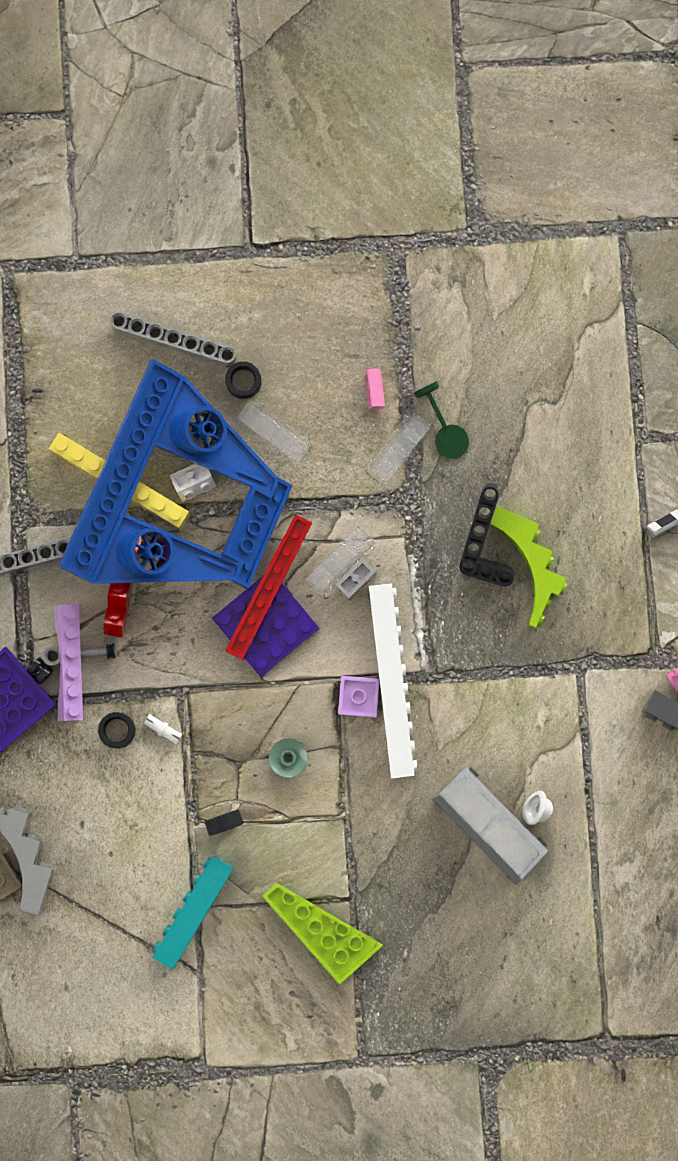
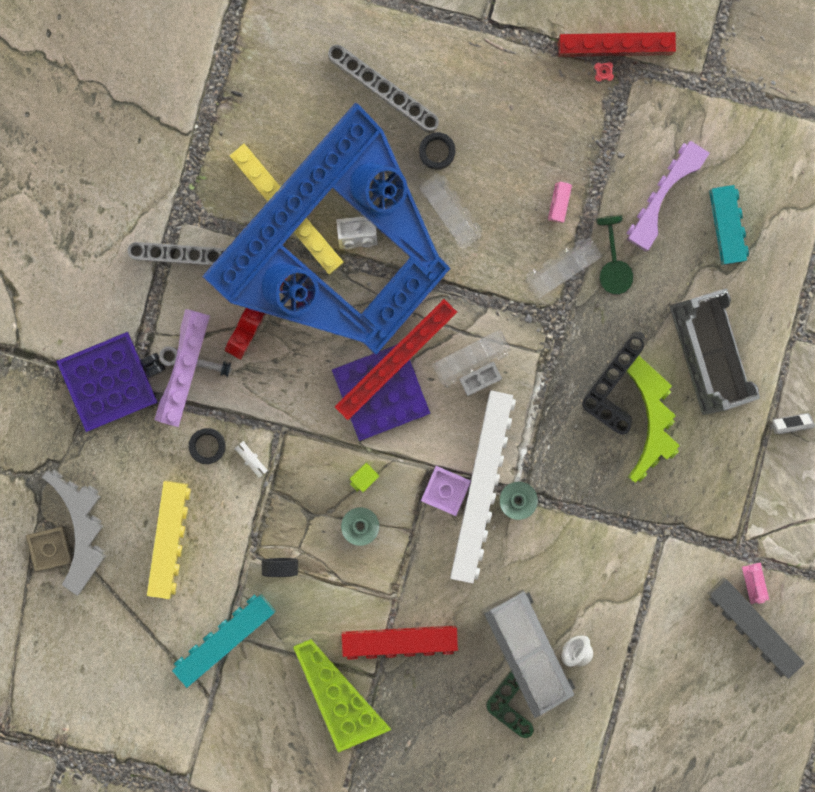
camera: 15 degrees right, 5 degrees up
none -> light yellow brick [147,481,191,599]
none -> red brick [342,626,458,660]
none -> lime brick [350,462,380,492]
none -> dark green beam [486,666,534,738]
none -> sand green dish [499,481,538,520]
none -> red brick [558,32,676,57]
none -> coral plate [594,62,614,82]
none -> lavender arch [626,141,710,252]
none -> windscreen [670,288,760,415]
none -> teal brick [709,185,749,265]

